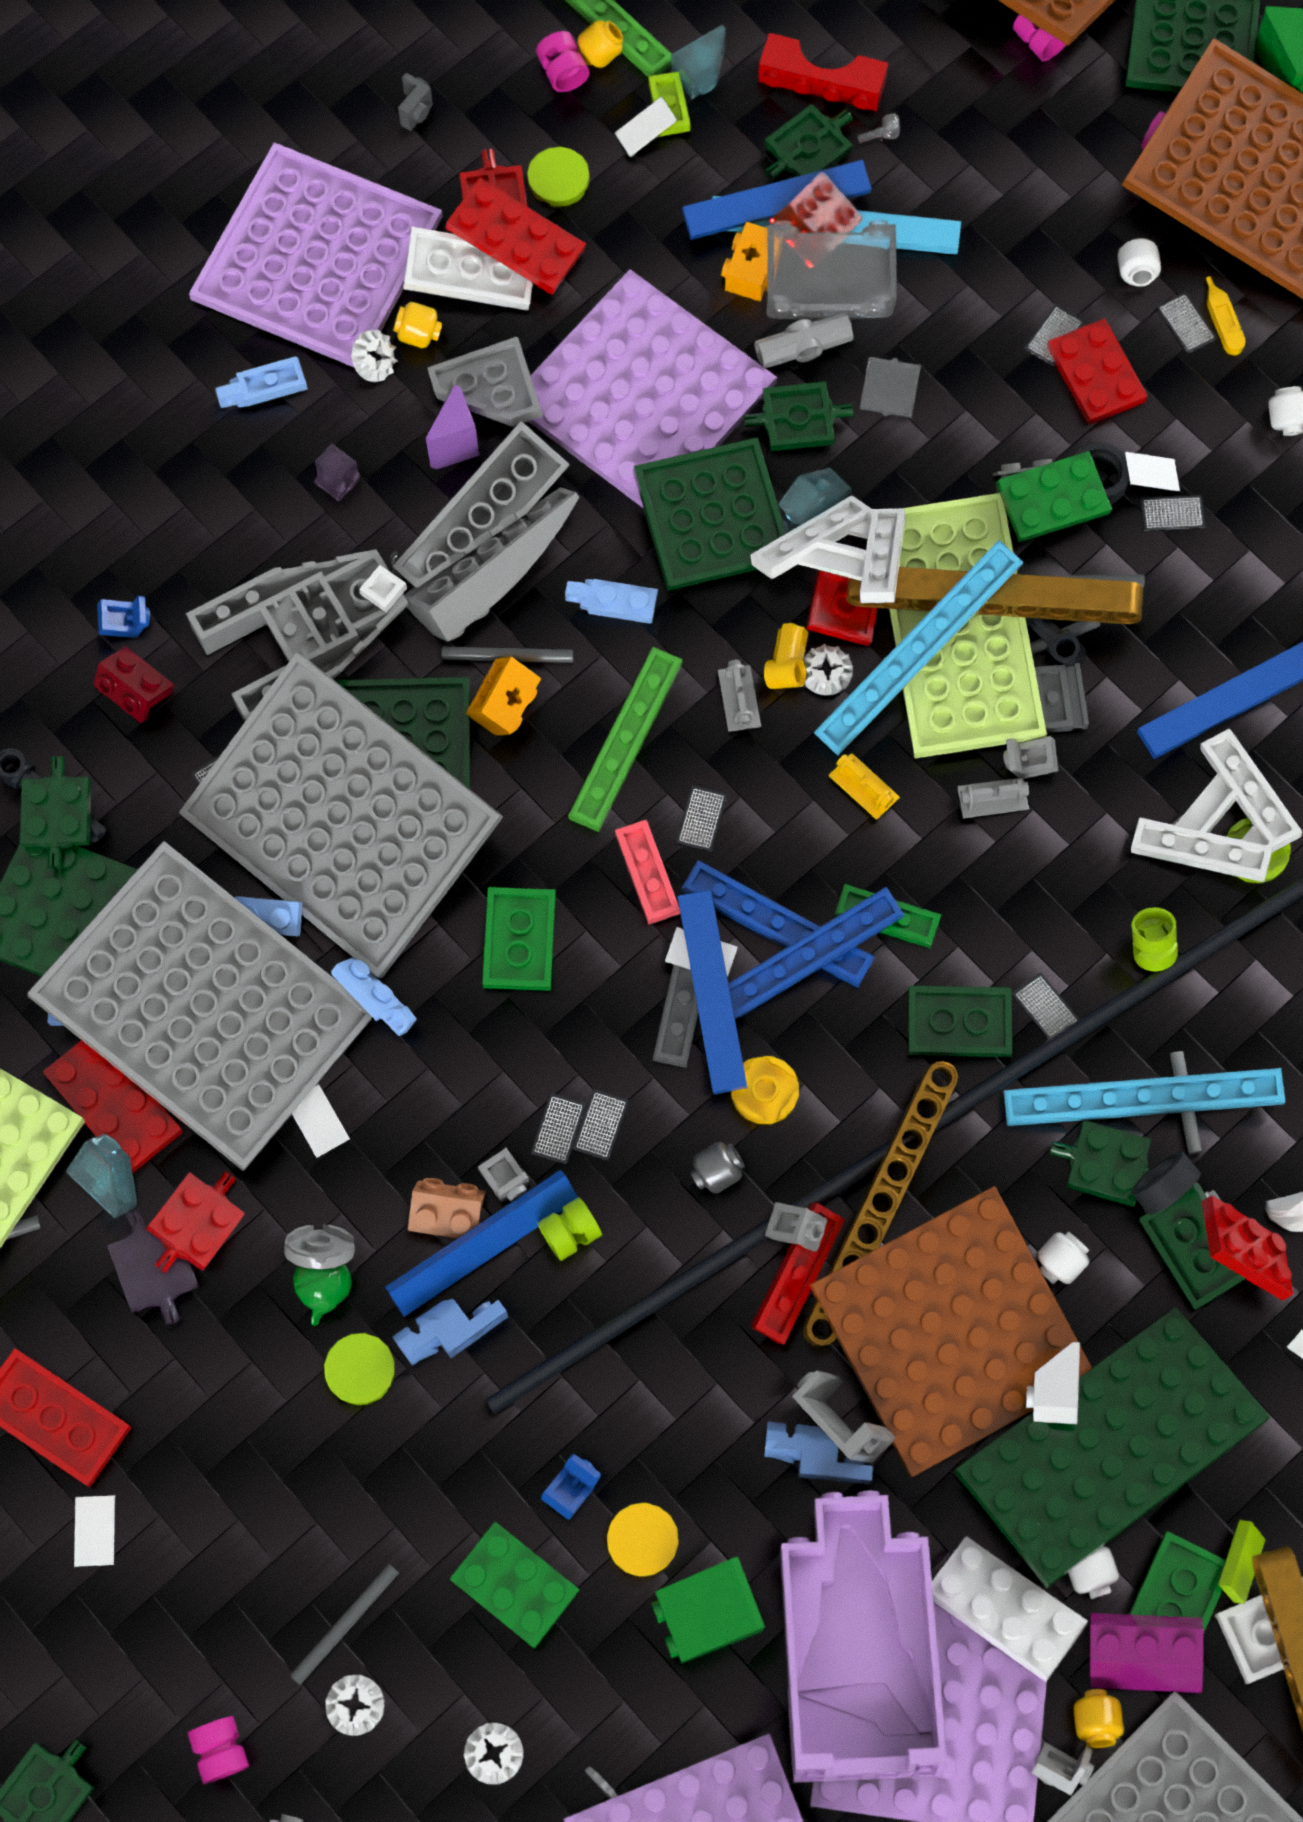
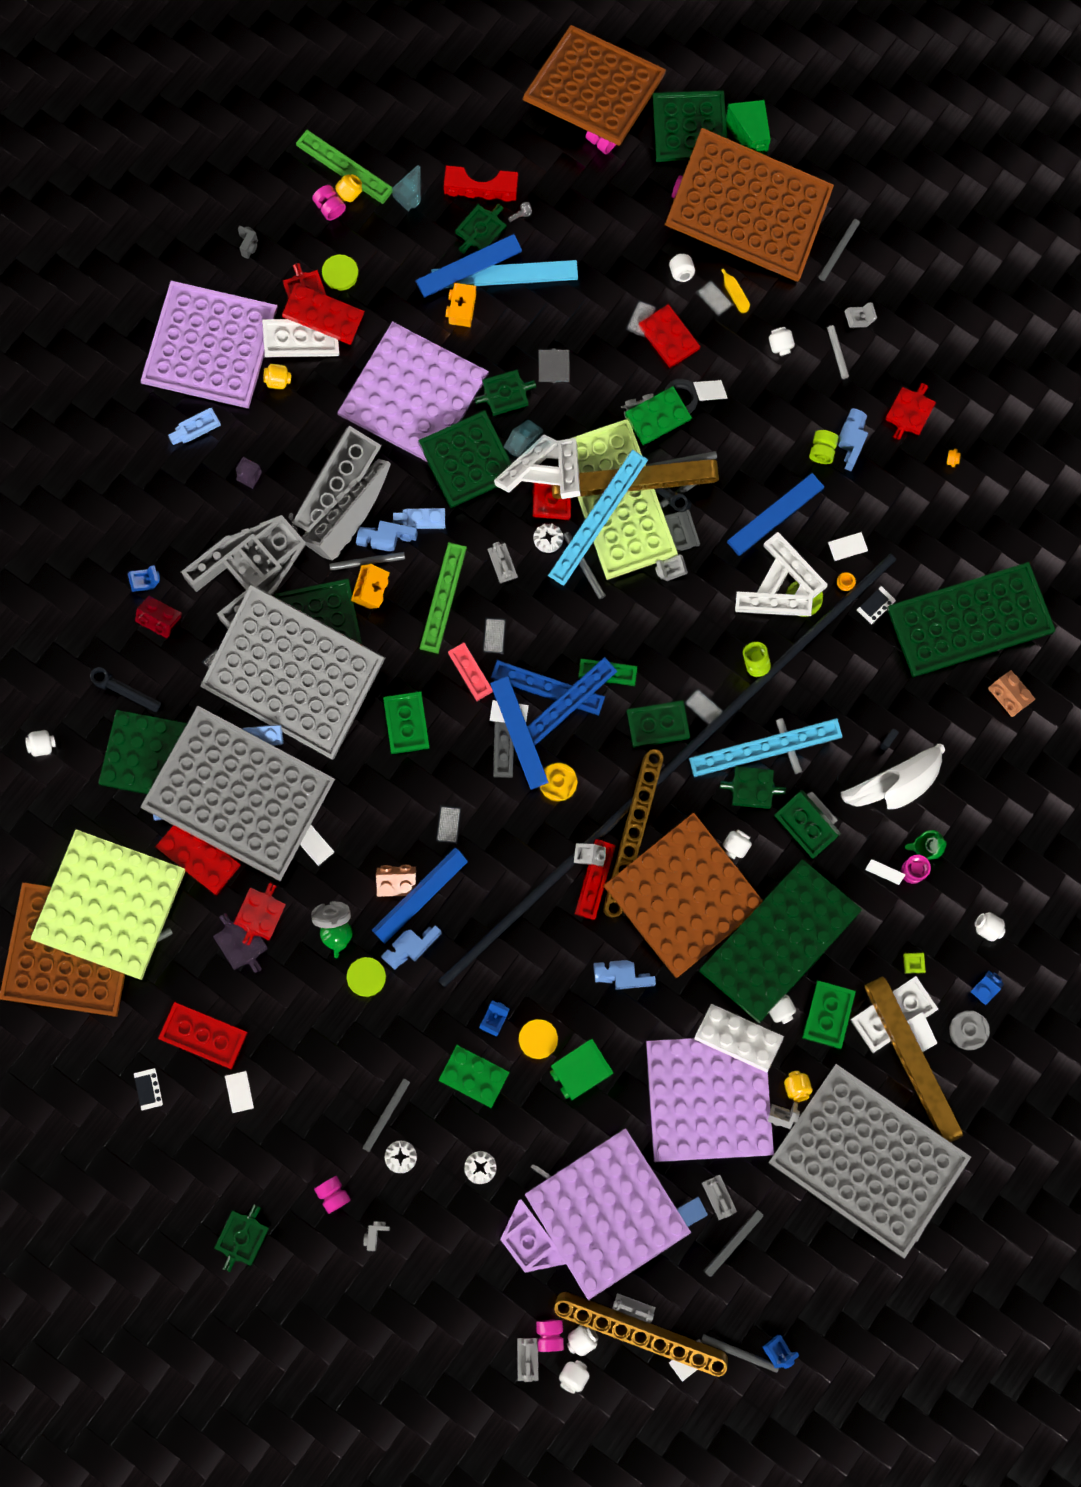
camera: 15 degrees left, 5 degrees up
dark green plate [20,756,91,870] -> none
clear light blue slope [66,1133,137,1218] -> none
light blue hinge [331,957,417,1036] -> none
white gear [351,330,398,382] -> none
white plate [359,565,407,613] -> none
medium lavender slope [426,385,479,470] -> none
light grey plate [428,337,543,427] -> none
light grey bracket [478,1148,530,1204] -> none
lime wheel [537,1197,602,1261] -> none
sticker [573,1089,629,1161] -> none
white sticker [615,97,677,157] -> none
lime plate [648,72,690,136] -> none
flat silver head [691,1141,745,1193] -> none
light grey piece [755,313,854,369] -> none
yellow piece [764,623,808,689] -> none
clear windscreen [766,220,897,319] -> none
clear red bracket [769,172,863,268] -> none
lavender panel [780,1491,947,1783] -> none
light grey panel [792,1371,896,1463] -> none
yellow hinge [829,753,900,820] -> none
light grey hinge [957,778,1029,818] -> none
white slope [1026,1342,1080,1424] -> none
magenta slope [1090,1613,1203,1693] -> none
black tyre [1132,1151,1201,1215] -> none
sticker [1141,495,1206,530] -> none
red plate [1201,1195,1293,1301] -> none
lime tile [1219,1520,1266,1604] -> none
none -> medium blue plate [356,521,418,551]
none -> dark grey bar [563,532,606,599]

